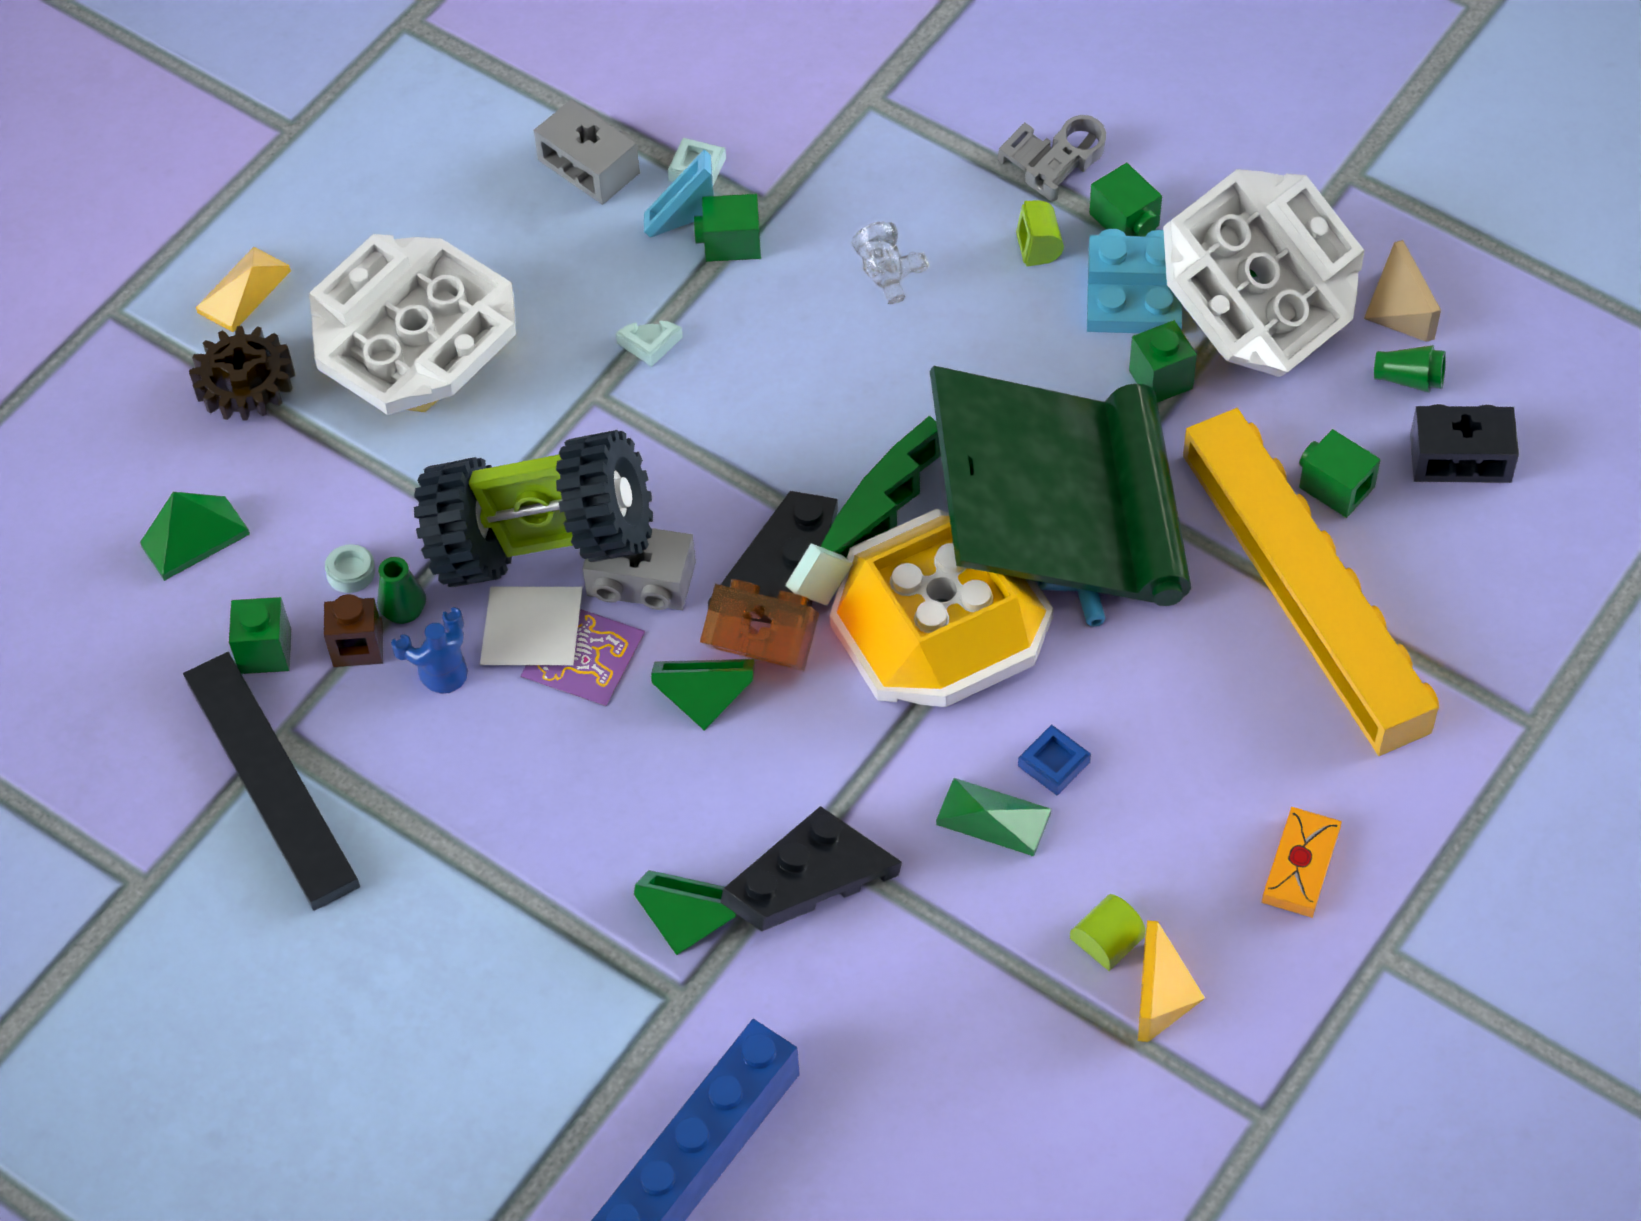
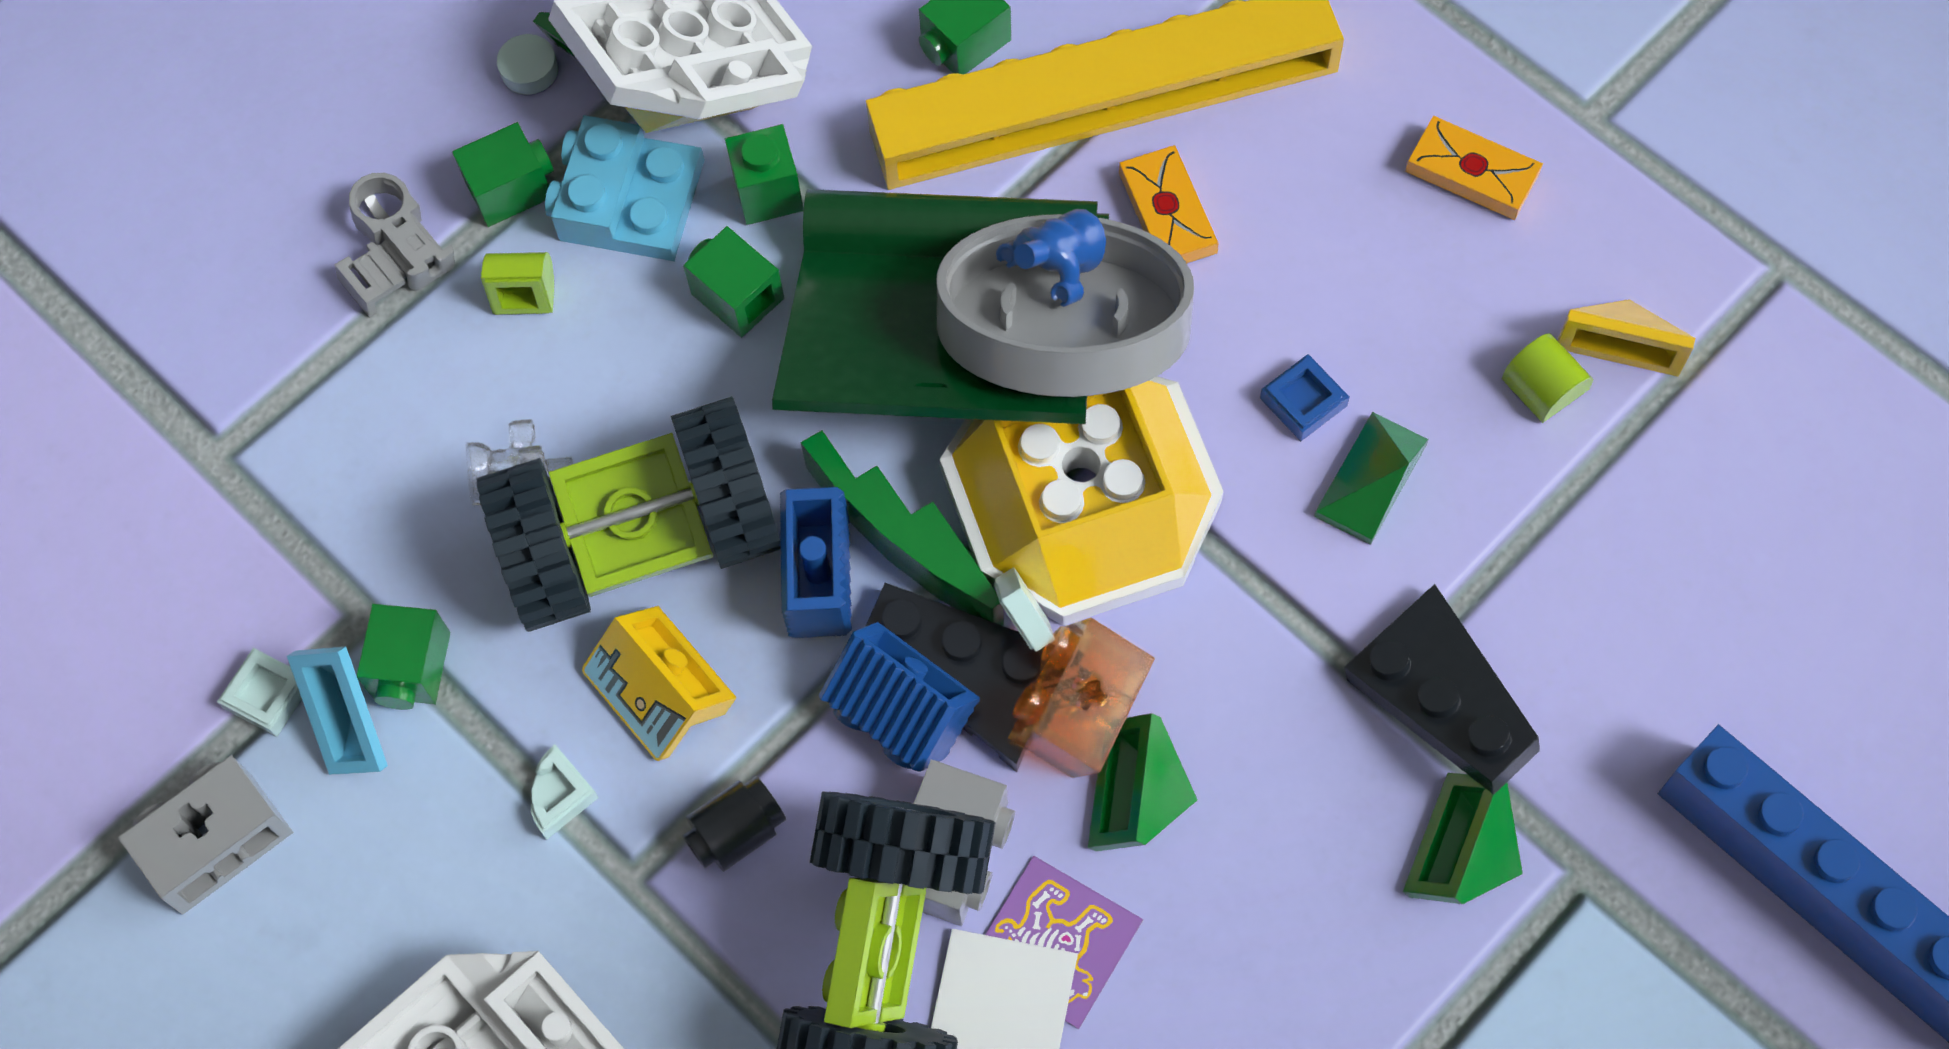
camera: 80 degrees left, 10 degrees up
none -> plate [476,396,781,632]
none -> yellow panel [582,606,737,761]
none -> black brick [682,776,786,872]
none -> green brick [683,226,785,338]
none -> blue brick [780,487,852,638]
none -> blue brick [819,622,980,772]
none -> light grey piece [937,214,1194,397]
none -> blue piece [996,209,1106,307]
none -> light orange tile [1119,145,1219,263]

